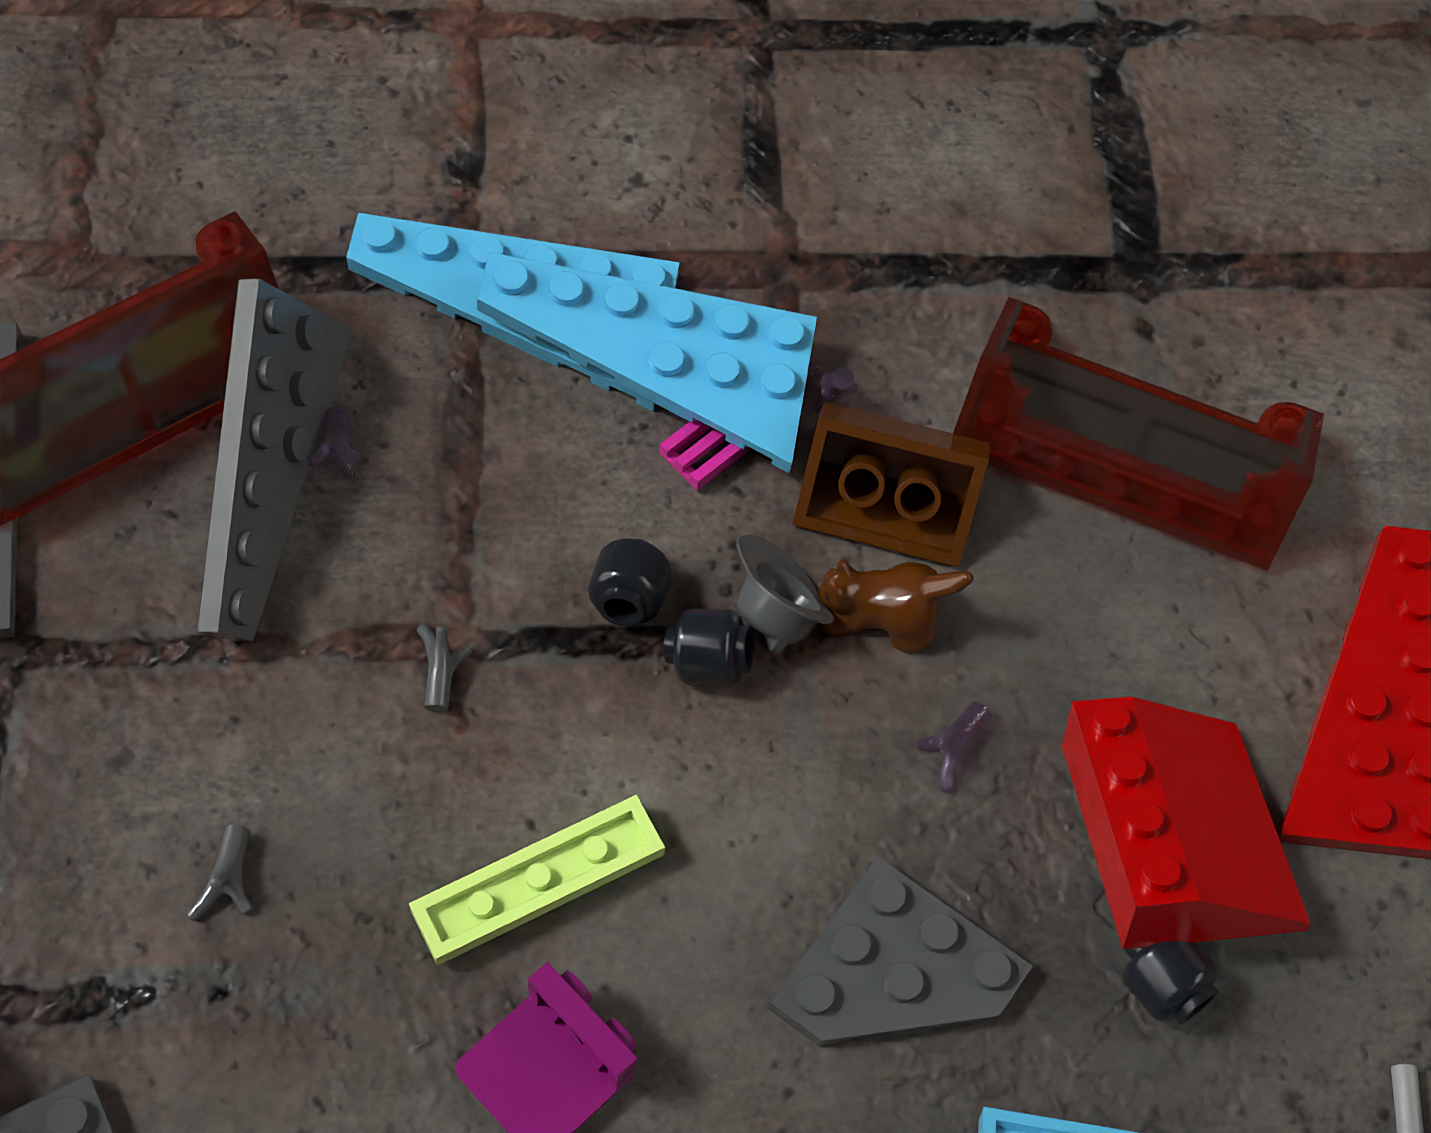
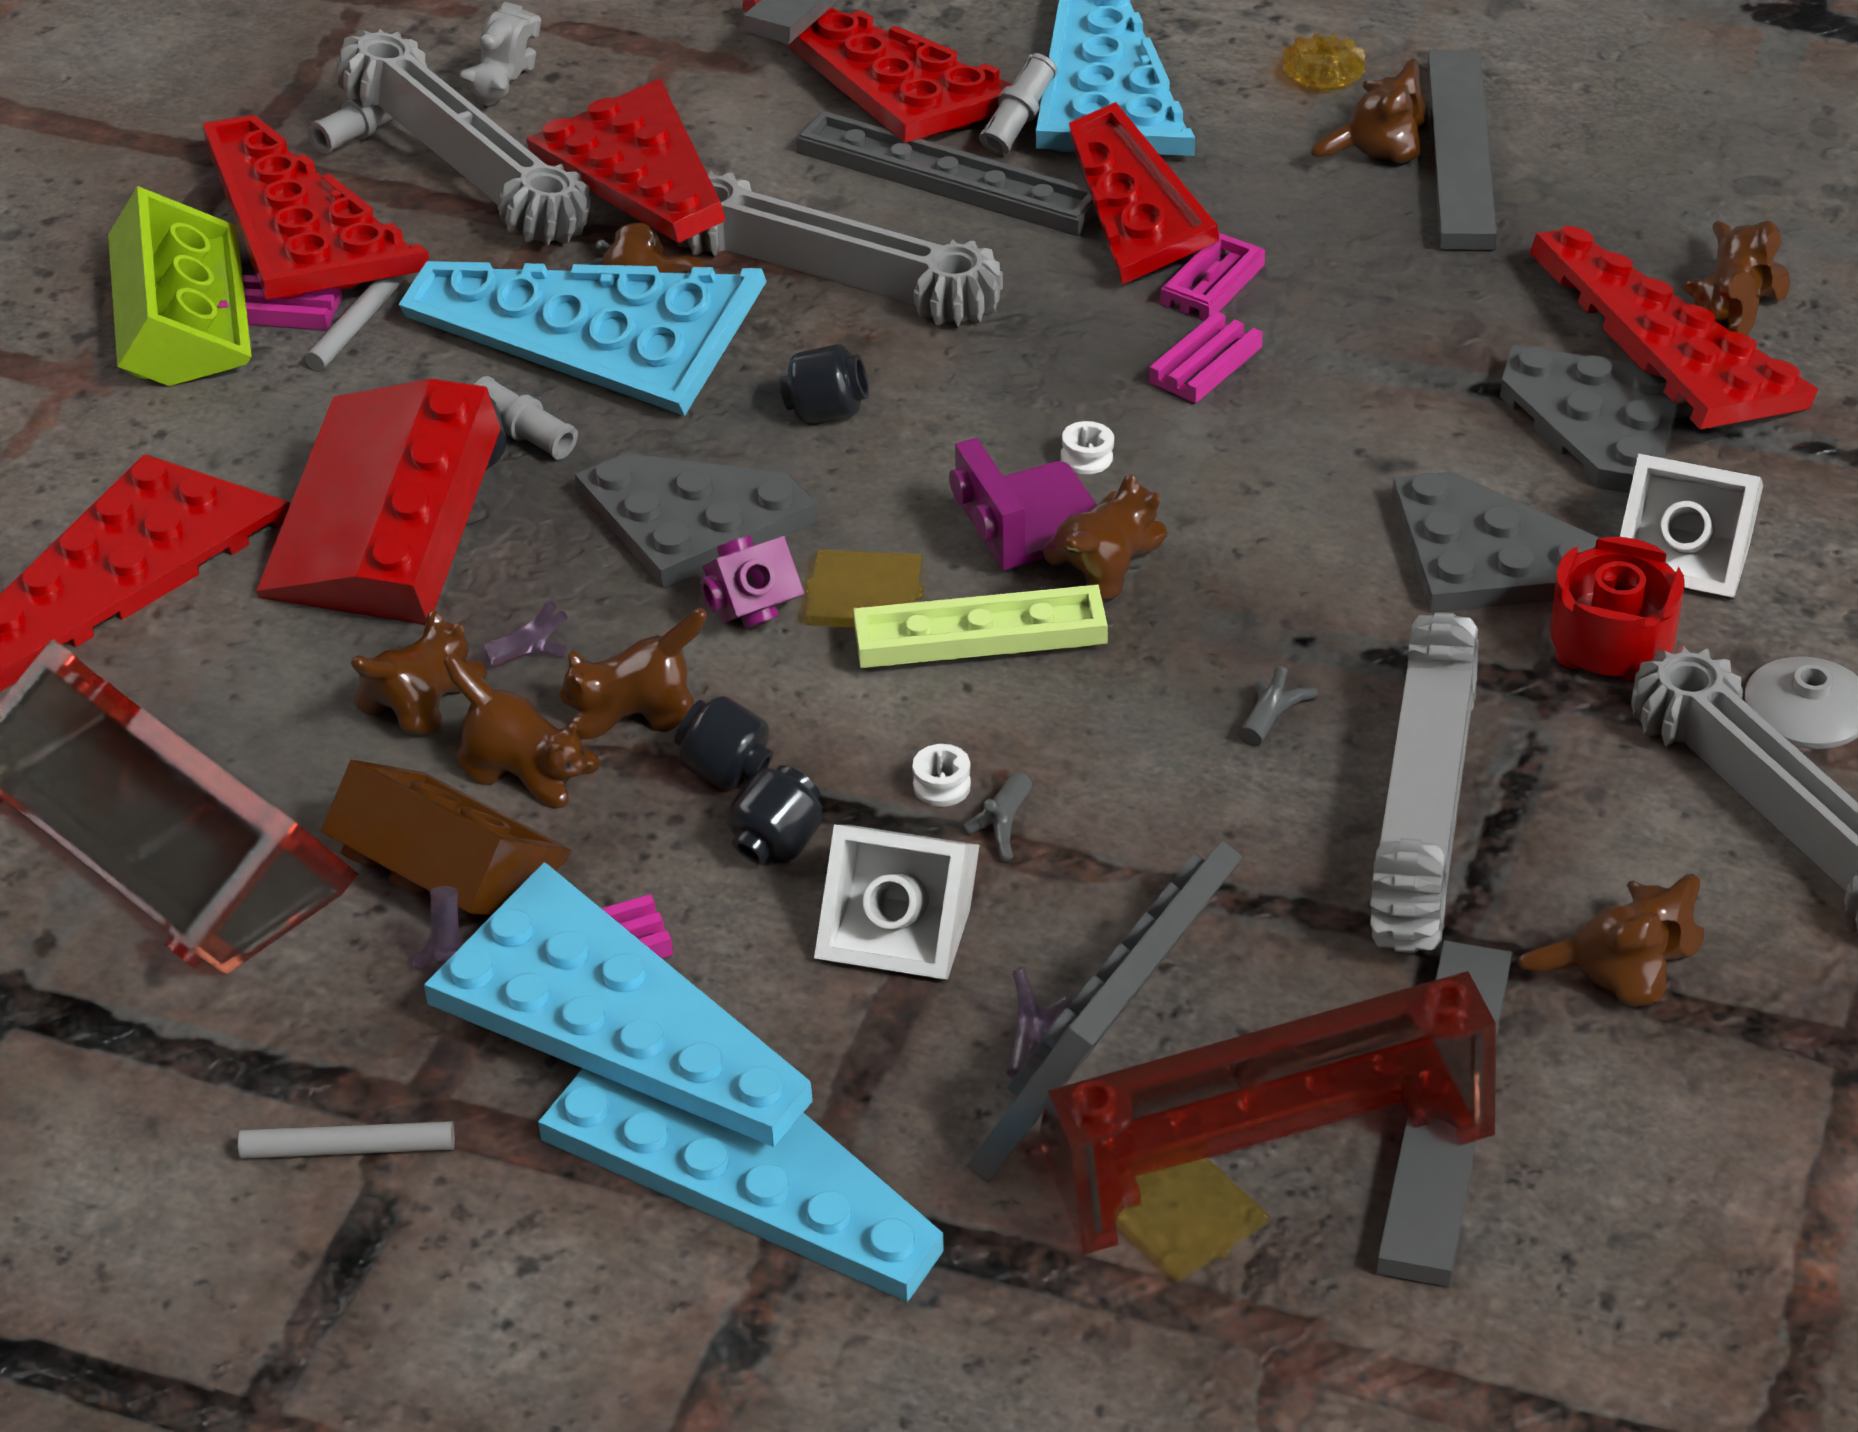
camera: 150 degrees left, 20 degrees down
dark grey piece [736,534,834,653] -> none
none -> light grey bar [238,1121,455,1159]
none -> reddish brown animal [351,611,487,736]
none -> light grey pin [474,376,578,460]
none -> reddish brown animal [559,608,707,740]
none -> magenta brick [701,535,805,629]
none -> clear yellow piece [805,549,924,627]
none -> white slope [814,825,980,979]
none -> white bush [912,744,971,807]
none -> reddish brown animal [1043,475,1167,600]
none -> light grey arm [1370,612,1479,953]

